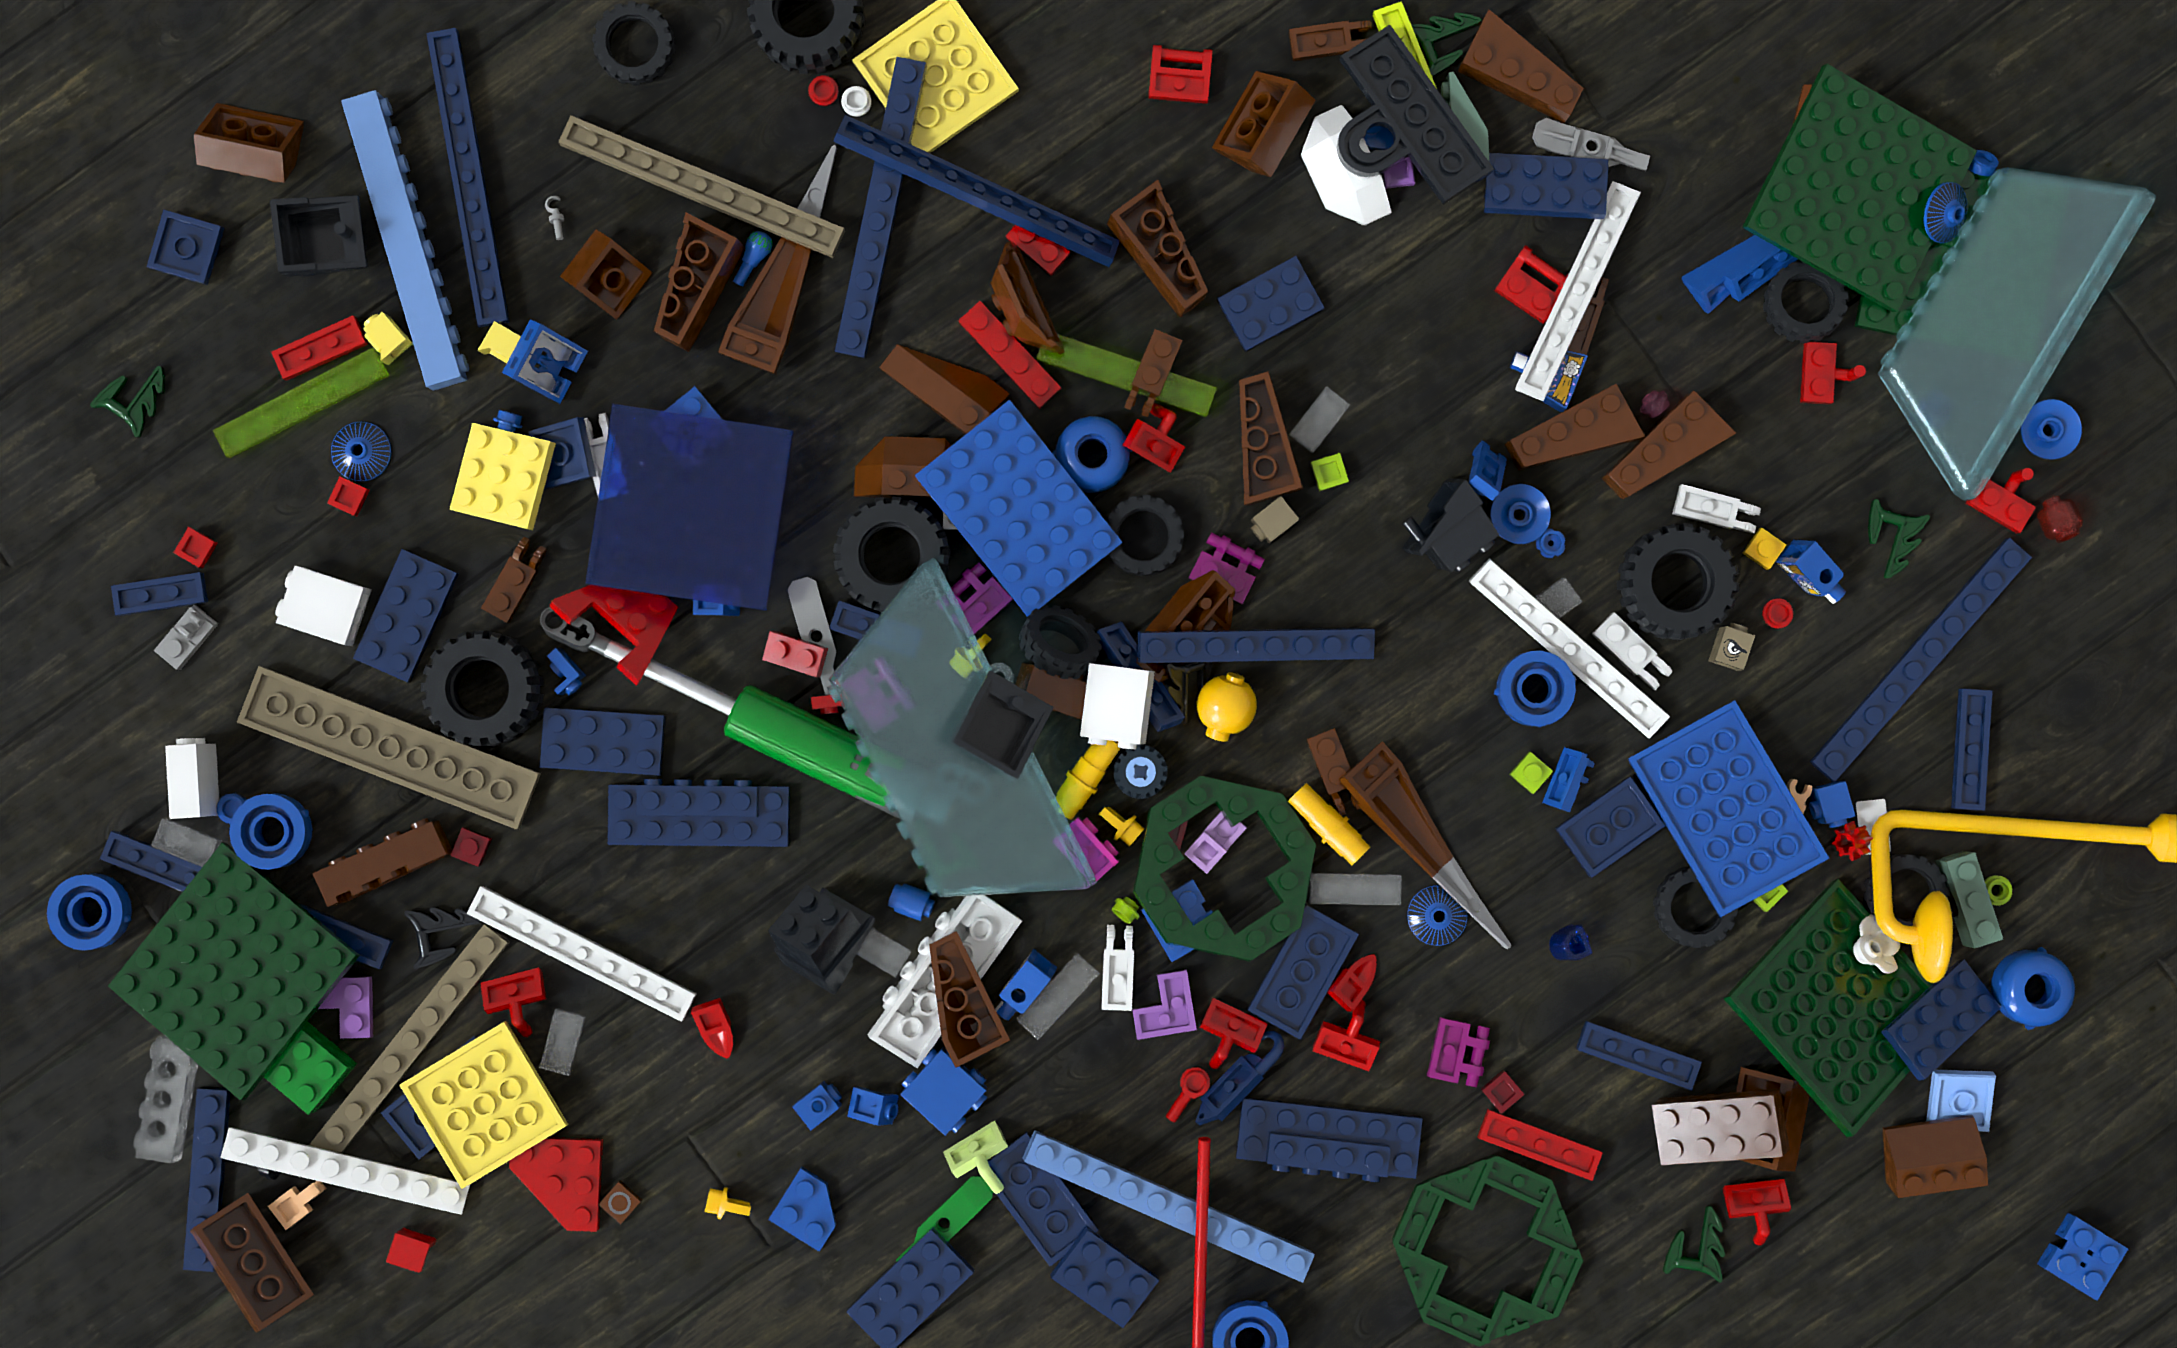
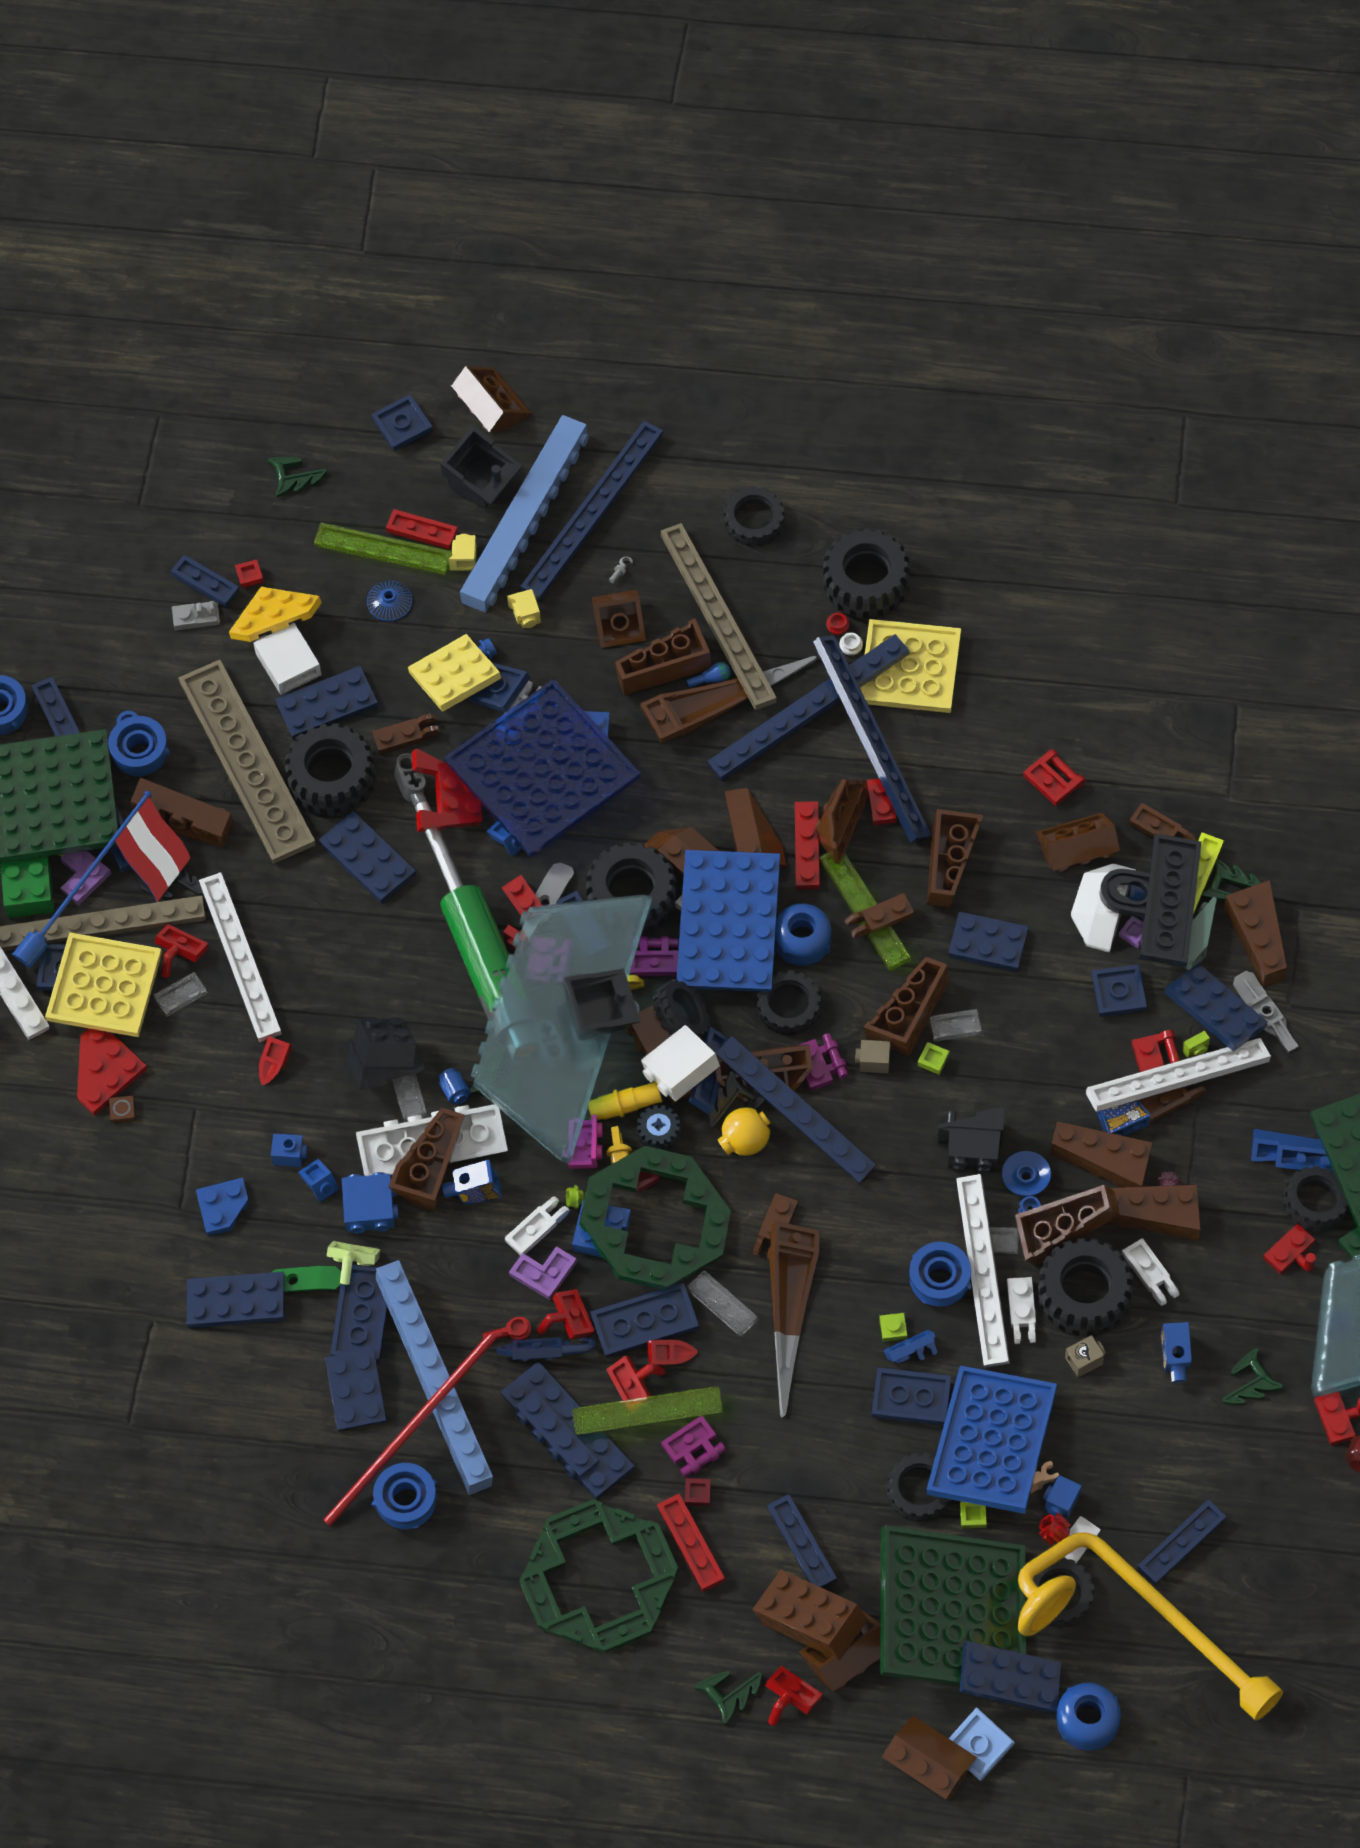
camera: 45 degrees right, 25 degrees down
clear plate [151,818,222,867] -> none
white brick [165,738,219,819] -> none
red plate [327,476,370,517] -> none
dark red plate [450,827,492,867] -> none
blue piece [502,320,588,404] -> none
blue bracket [547,648,586,695] -> none
dark blue plate [608,779,790,847] -> none
yellow piece [705,1187,751,1220] -> none
clear plate [1016,952,1100,1040] -> none
red plate [1123,403,1185,473] -> none
lavender slope [1184,811,1247,874] -> none
yellow piece [1288,783,1370,865] -> none
dish [1407,885,1467,946] -> none
blue plate [1468,441,1507,501] -> none
clear blue plate [1549,925,1593,961] -> none
yellow plate [1742,528,1786,570] -> none
red plate [1762,598,1793,629] -> none
dark blue plate [1809,538,2032,782] -> none
white plate [1853,915,1900,974] -> none
sand green arch [1935,851,2003,948] -> none
lime plate [1984,875,2012,906] -> none
none -> flag [12,791,190,968]
none -> yellow plate [229,587,322,642]
none -> clear neon green plate [572,1386,722,1435]
none -> reddish brown wedge [1015,1185,1120,1267]
none -> dark blue plate [1091,964,1147,1017]
none -> lime plate [1183,1031,1210,1059]

